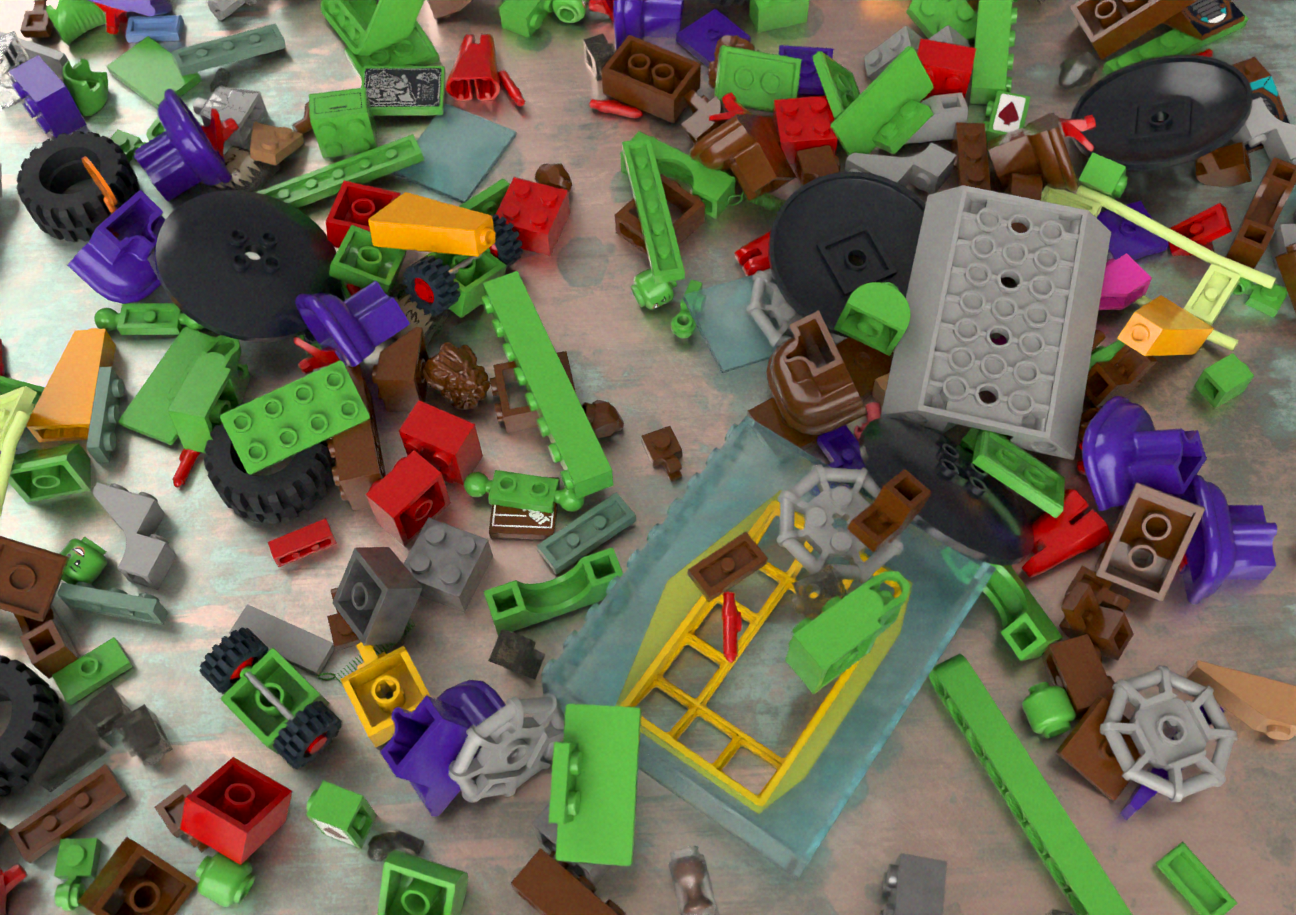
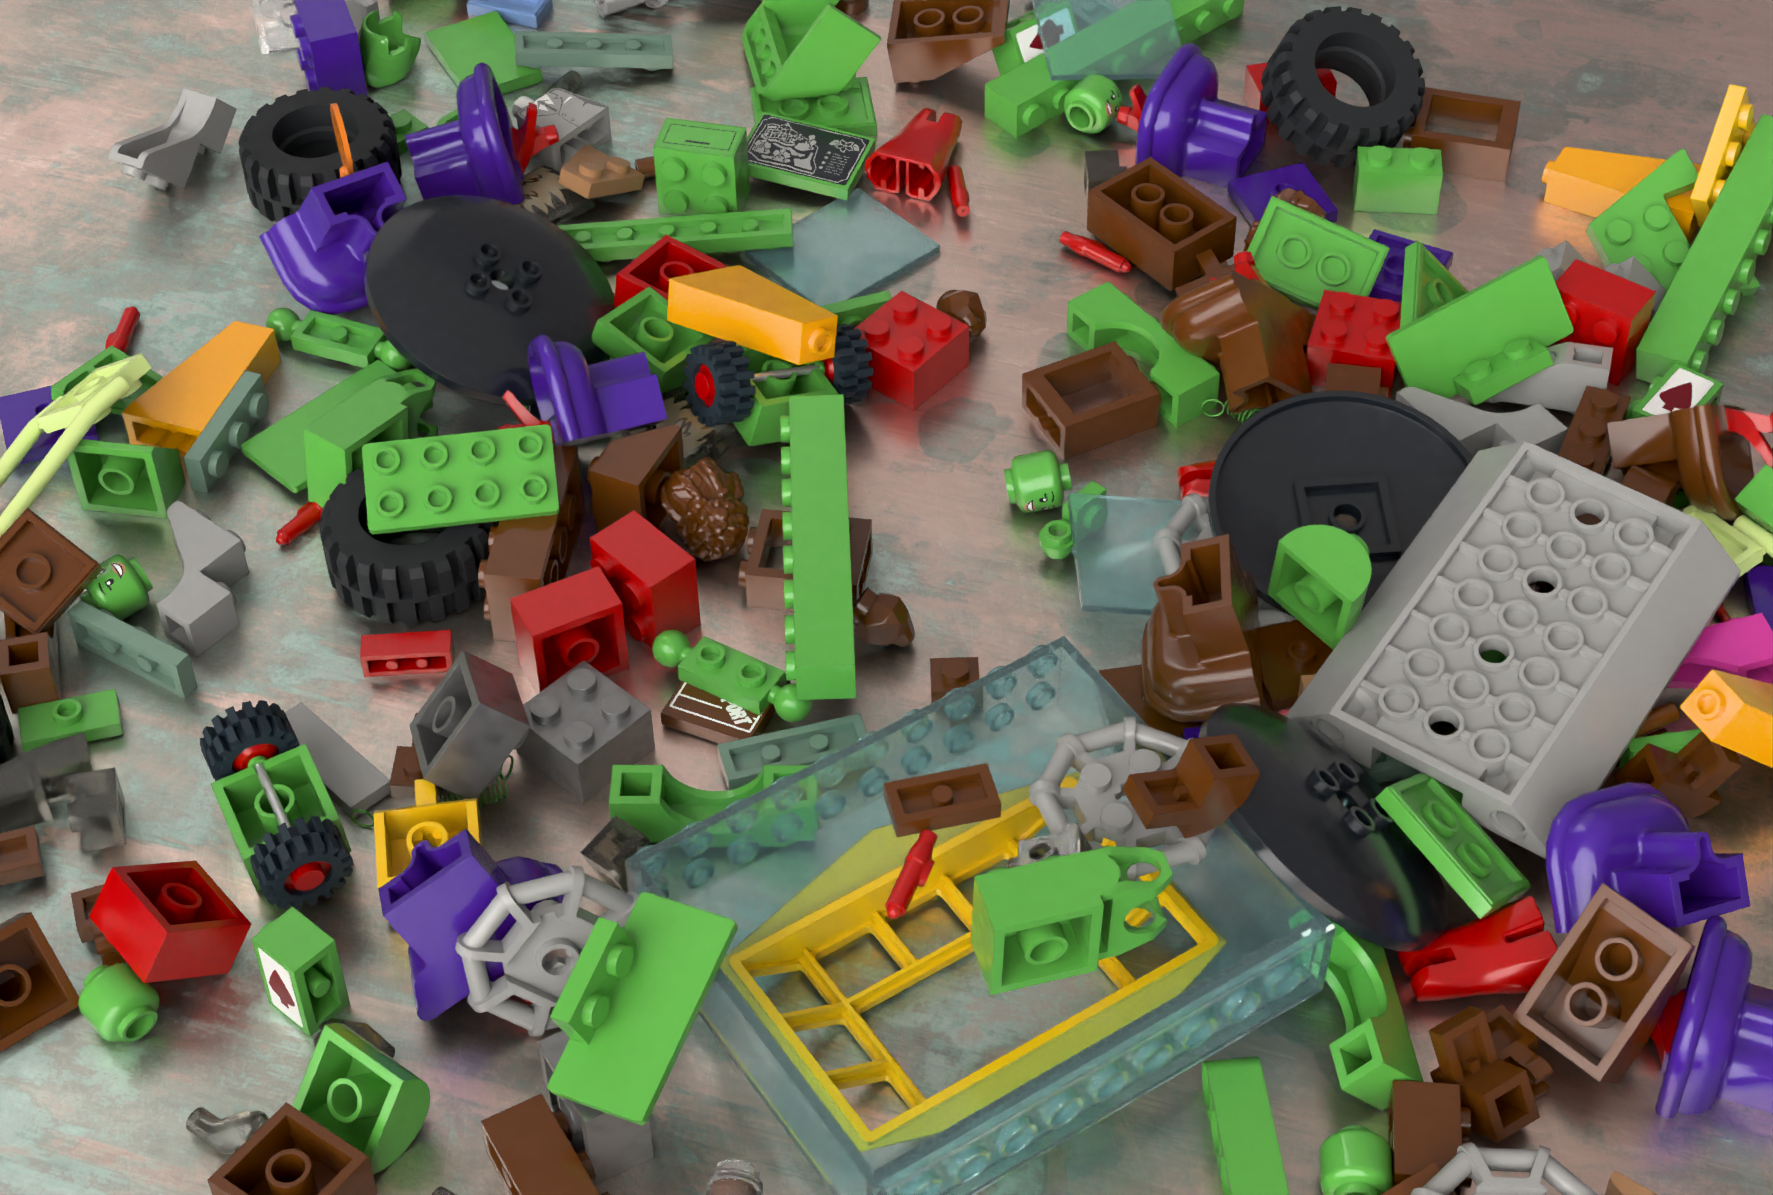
camera: 20 degrees right, 15 degrees down
bright green plate [622,138,685,284] -> none

